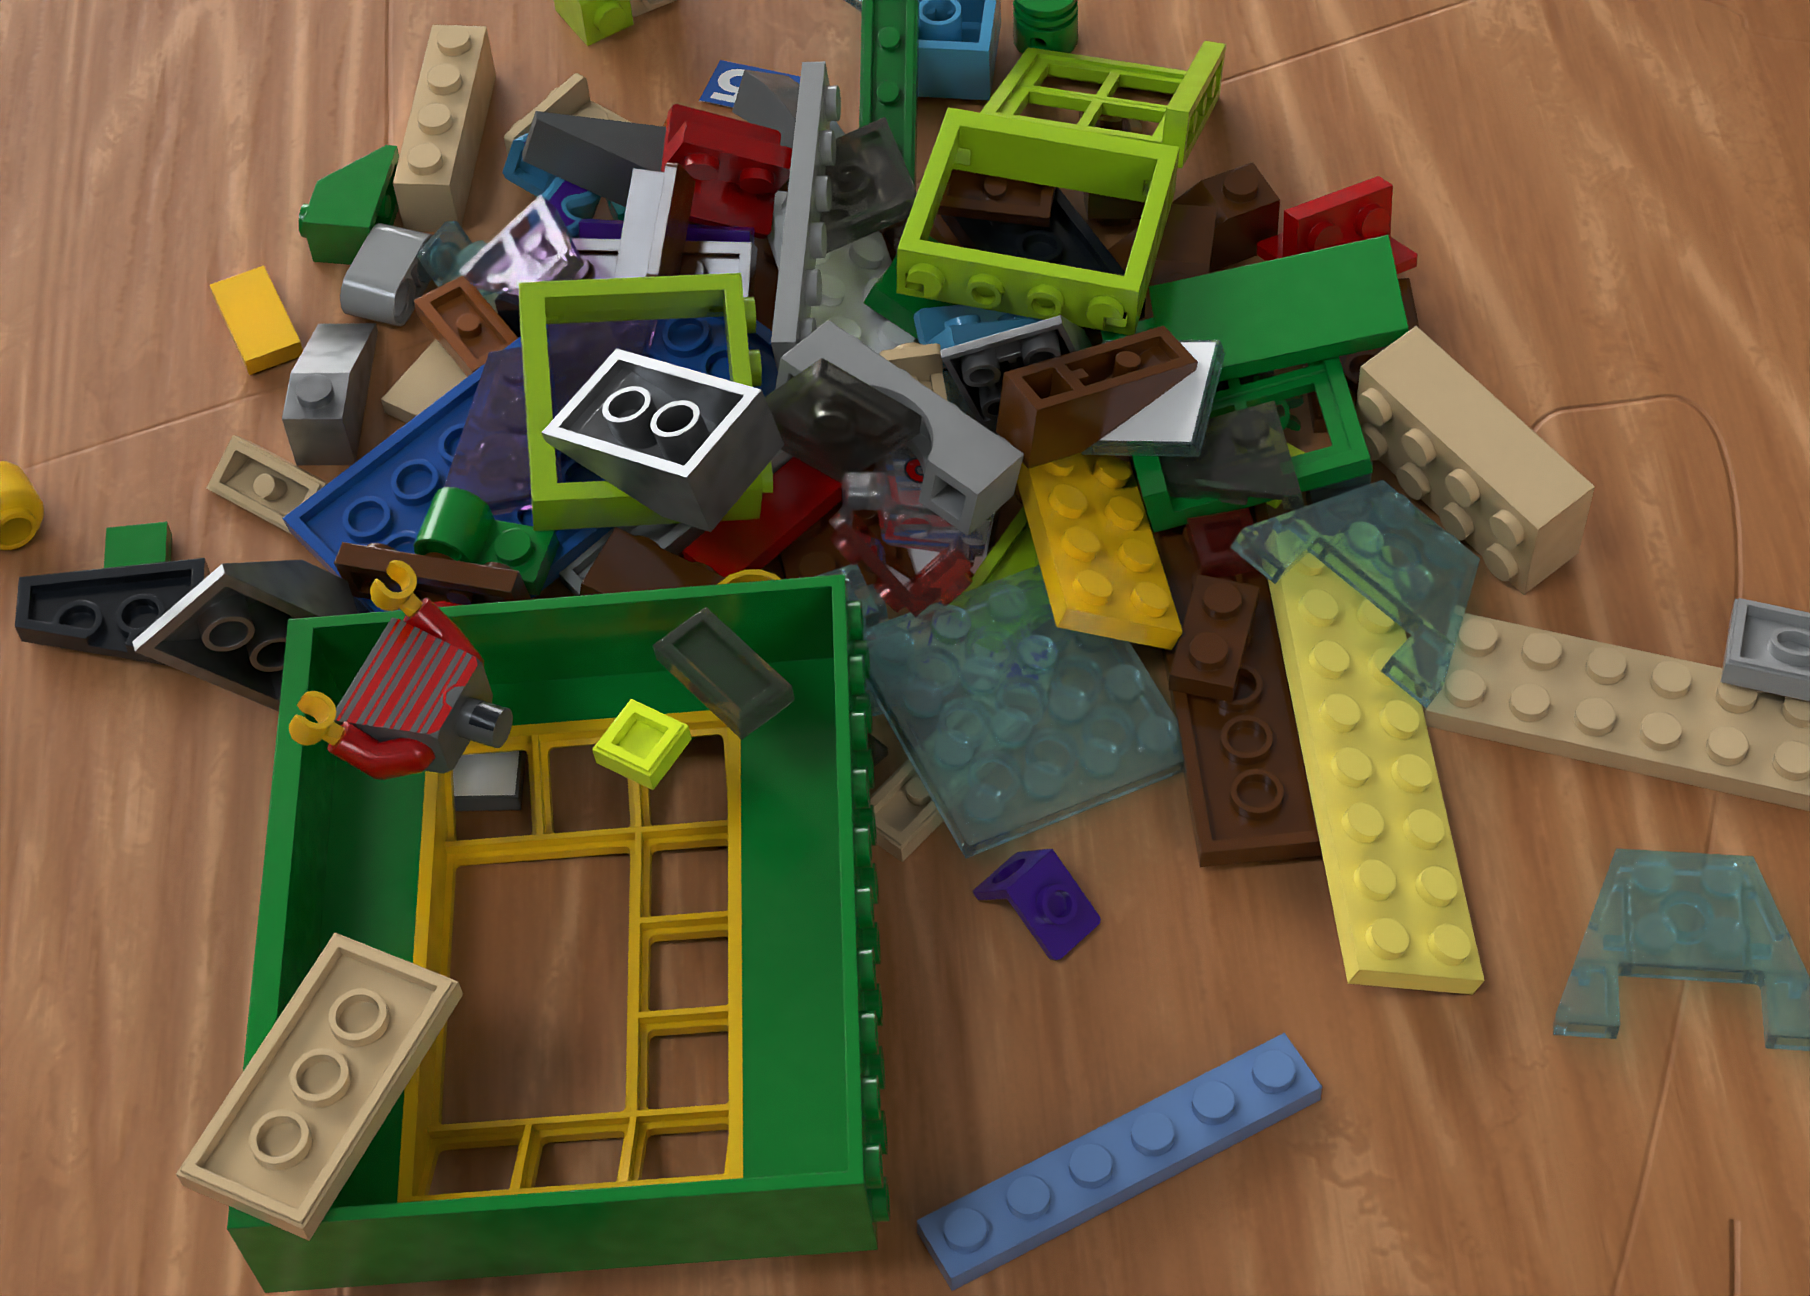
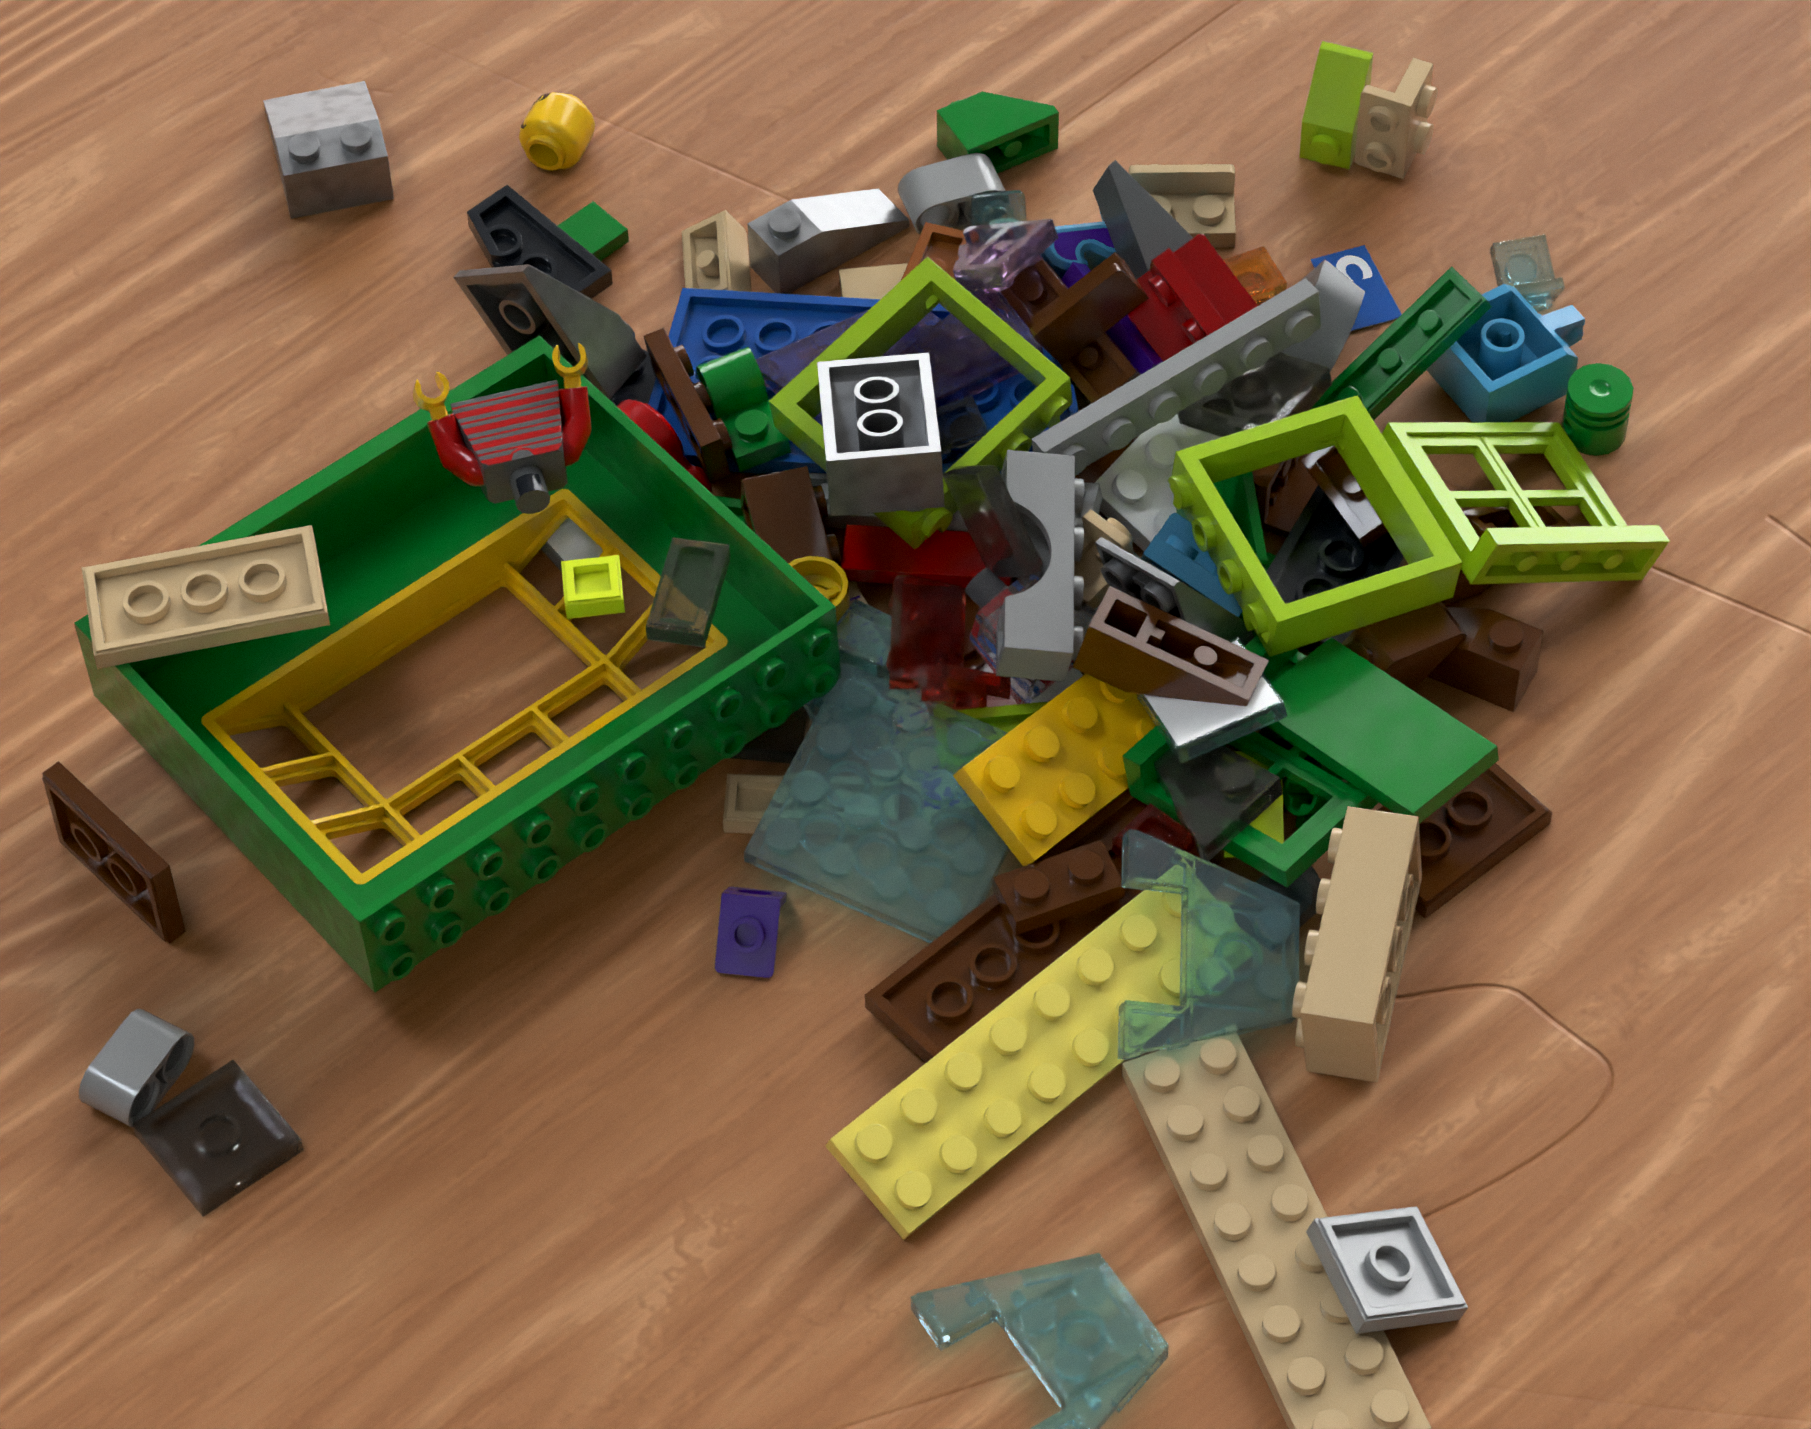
camera: 50 degrees right, 0 degrees up
yellow tile [210,265,303,375] -> none
tan brick [393,25,496,233] -> none
medium blue plate [916,1033,1322,1291] -> none
red bracket [1257,176,1418,274] -> none

